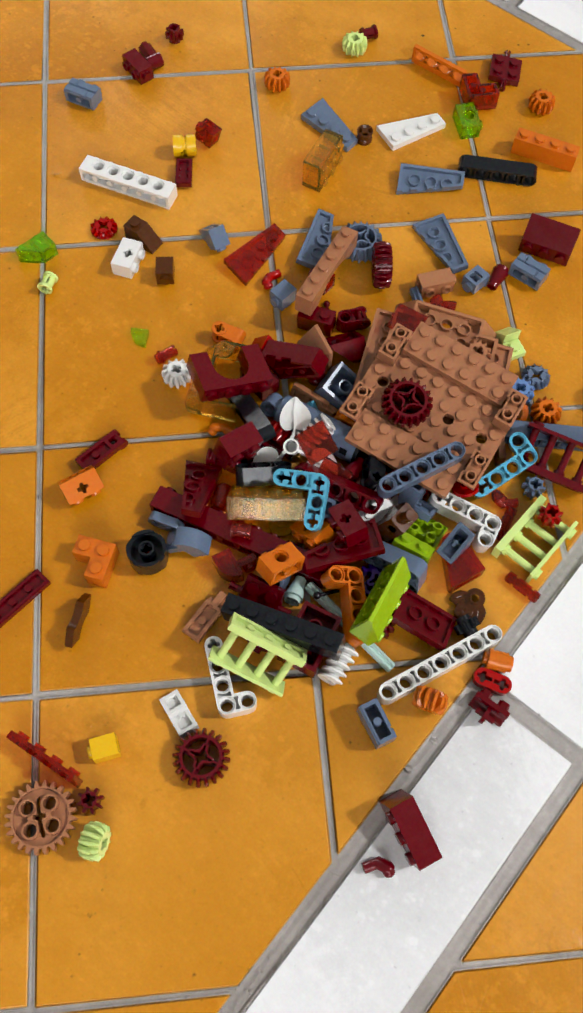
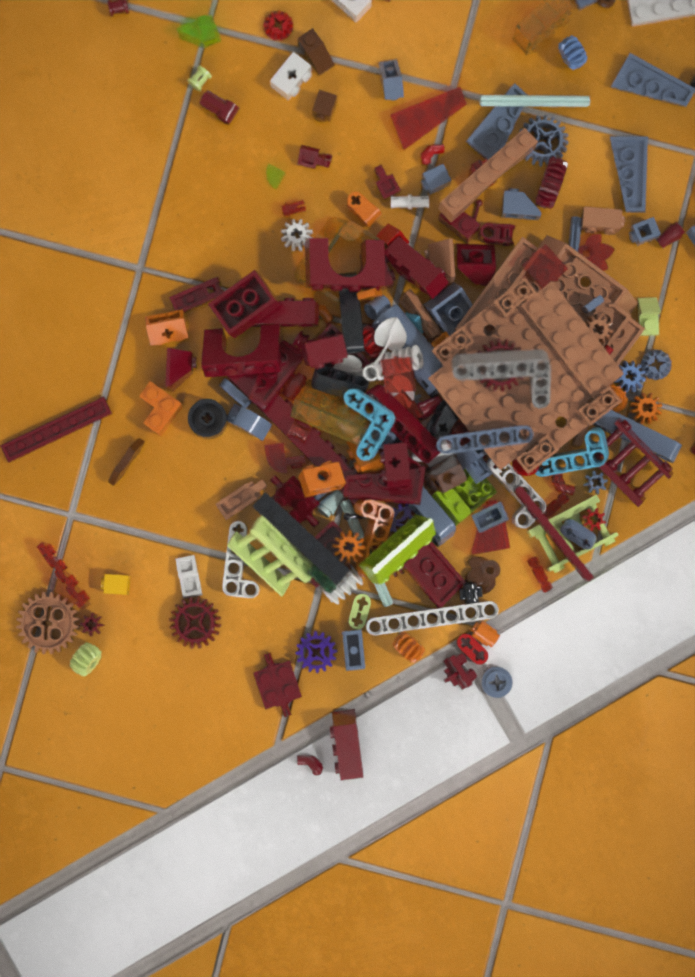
camera: 25 degrees right, 20 degrees up
none -> dark red slope [165,348,197,392]
none -> dark red piece [199,90,240,125]
none -> dark red arch [201,324,283,377]
none -> dark red brick [208,270,281,339]
none -> dark red brick [252,298,319,327]
none -> dark red plate [253,652,302,717]
none -> dark purple gear [295,631,337,673]
none -> dark red plate [297,145,333,169]
none -> clear green axle [308,566,336,593]
none -> orange gear [332,530,366,564]
none -> yellowish green beam [349,594,371,630]
none -> orange tile [357,288,383,300]
none -> dark red plate [374,165,401,200]
none -> white pin [391,194,429,210]
none -> light grey beam [451,349,551,408]
none -> light aqua axle [479,95,590,107]
none -> sand blue gear [481,667,513,698]
none -> sand blue slope [501,189,541,220]
none -> dark red tile [513,485,594,581]
none -> medium blue gear [558,35,587,70]
none -> sand blue beam [561,519,597,549]
none -> sand blue tile [581,295,604,314]

